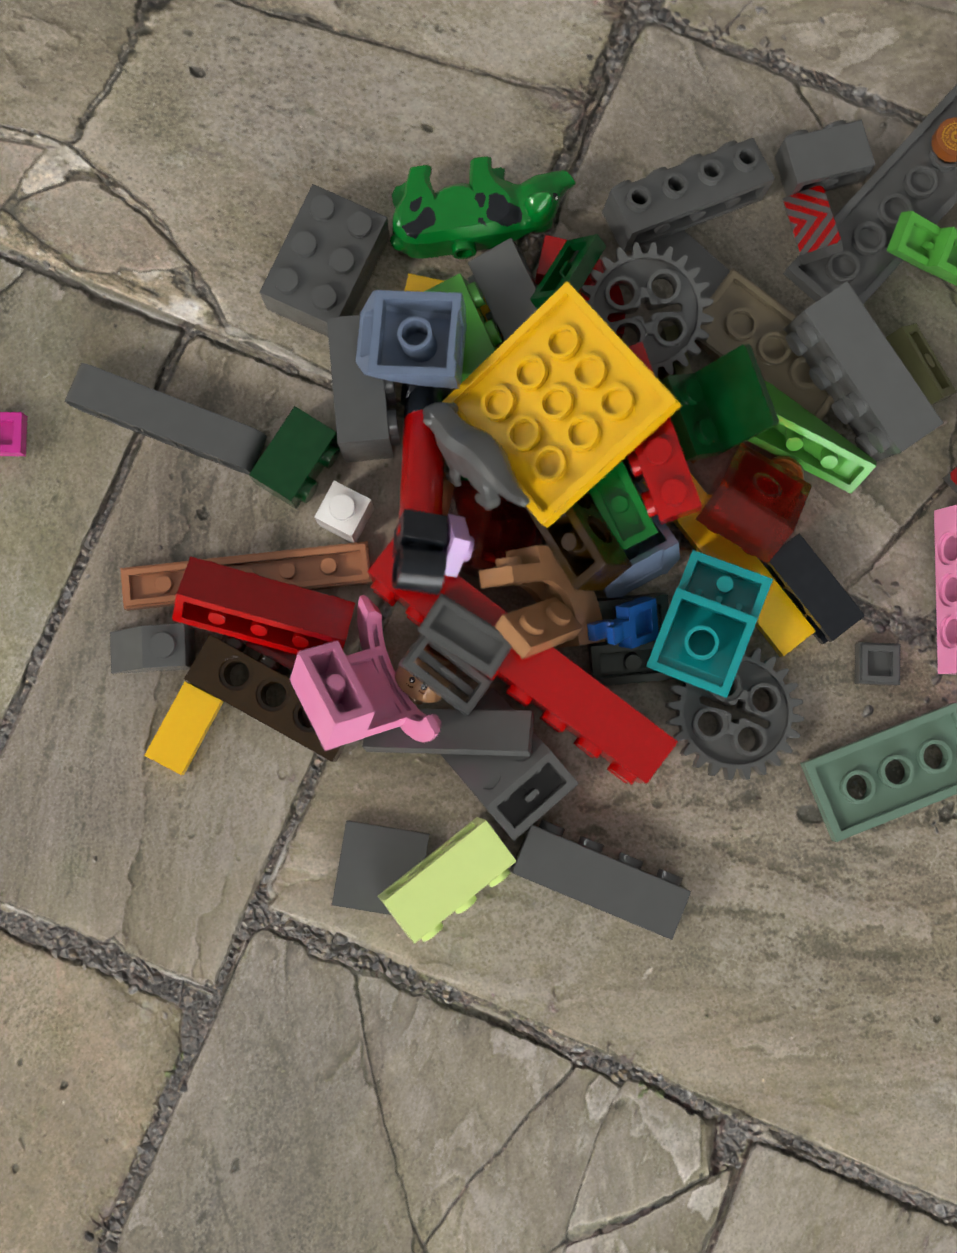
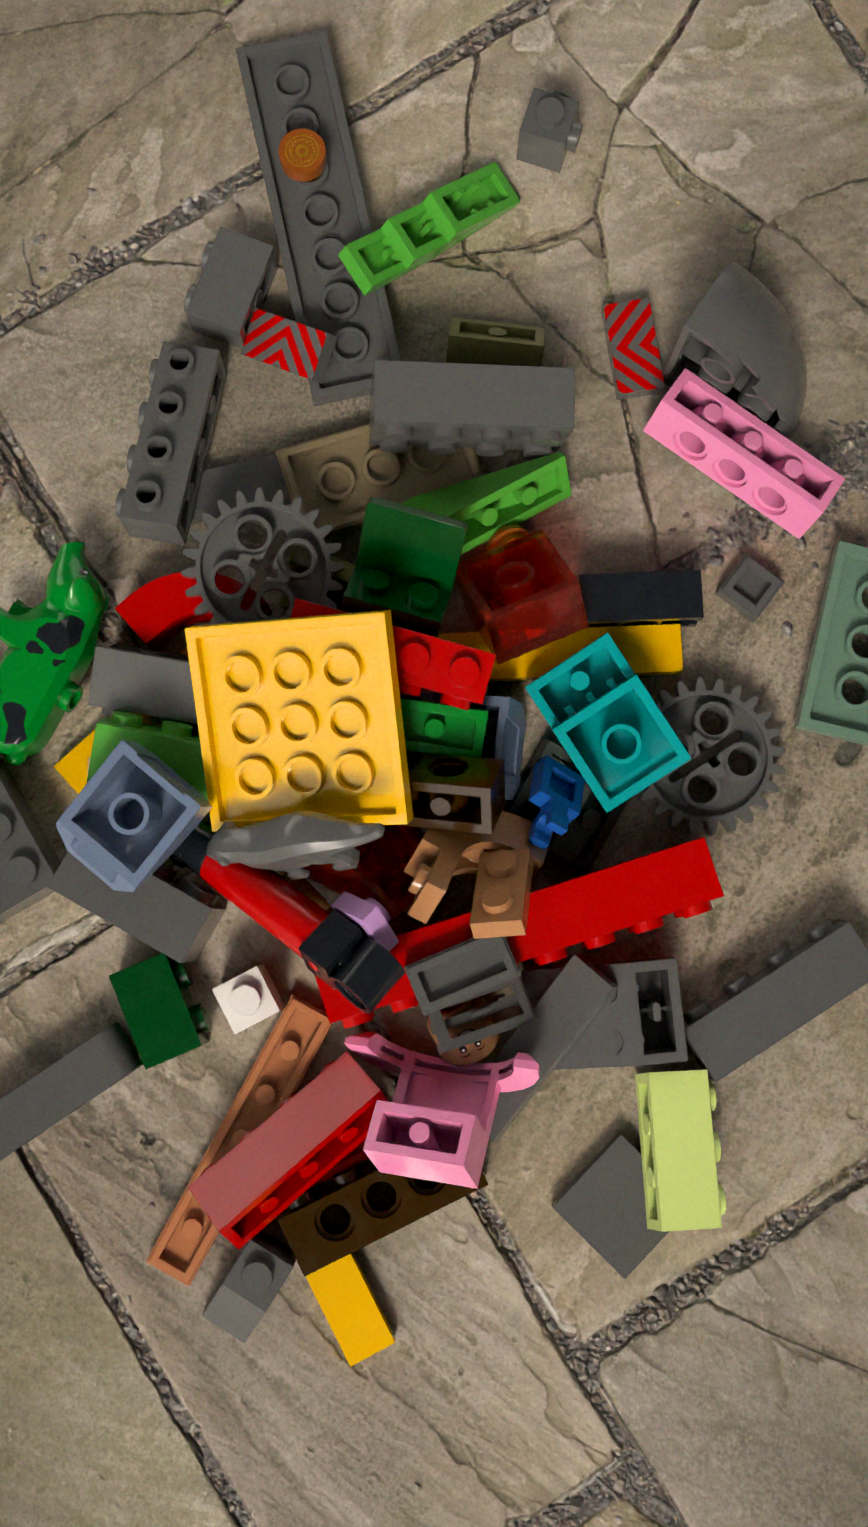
camera: 50 degrees left, 0 degrees up
dark green tile [530,234,606,310] -> none

